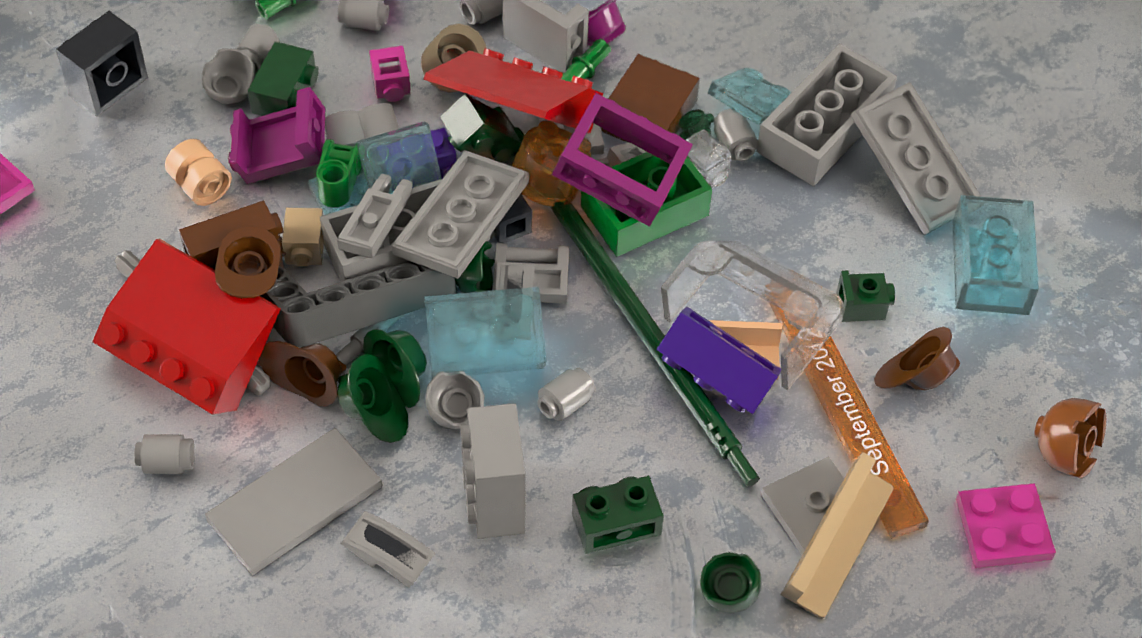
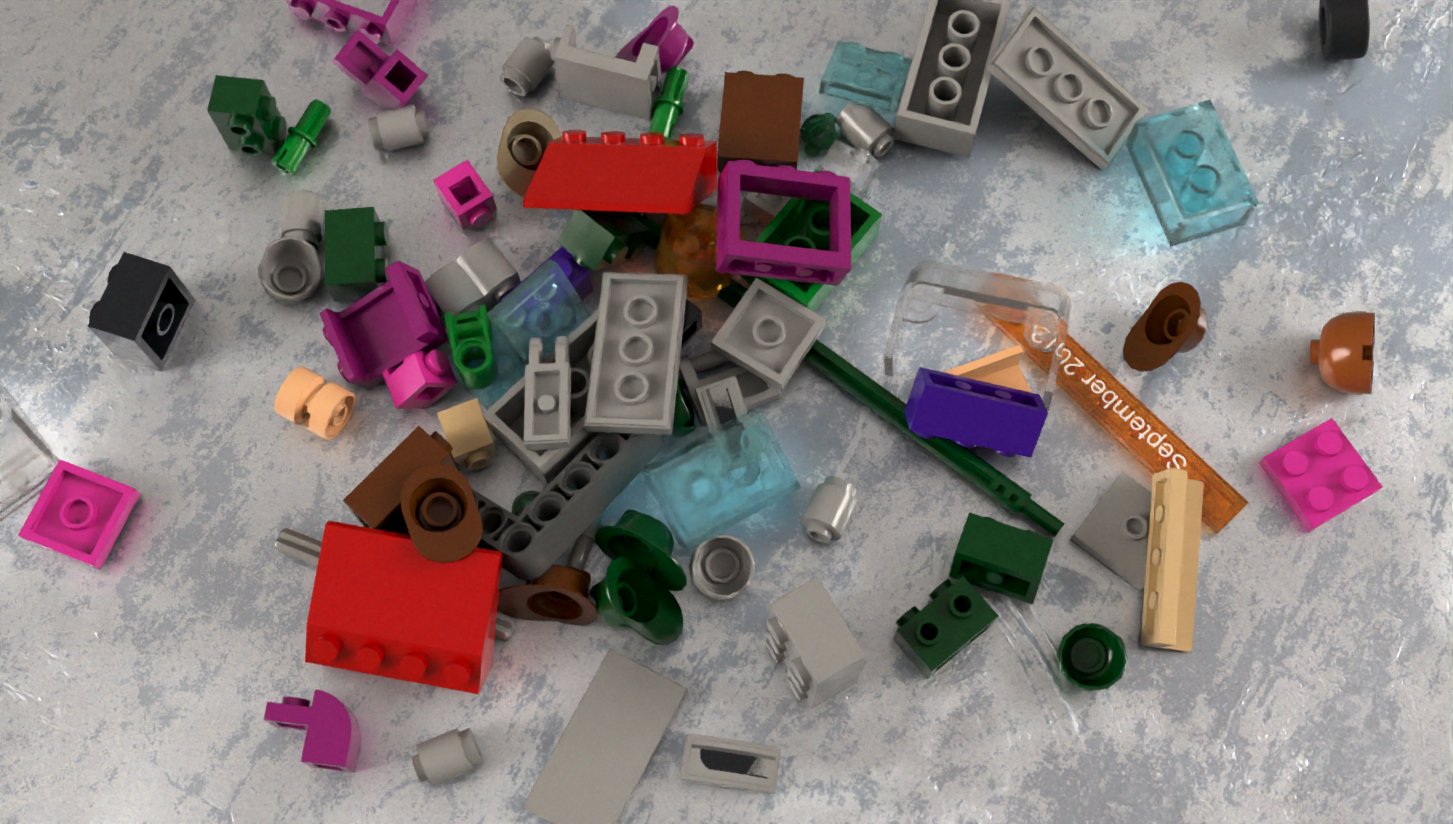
camera: 20 degrees left, 15 degrees up
dark green brick [836,270,895,322] -> none
none -> magenta brick [264,689,361,773]
none -> dark pink brick [382,350,457,409]
none -> light grey plate [711,278,827,391]
none -> dark green brick [949,512,1053,605]

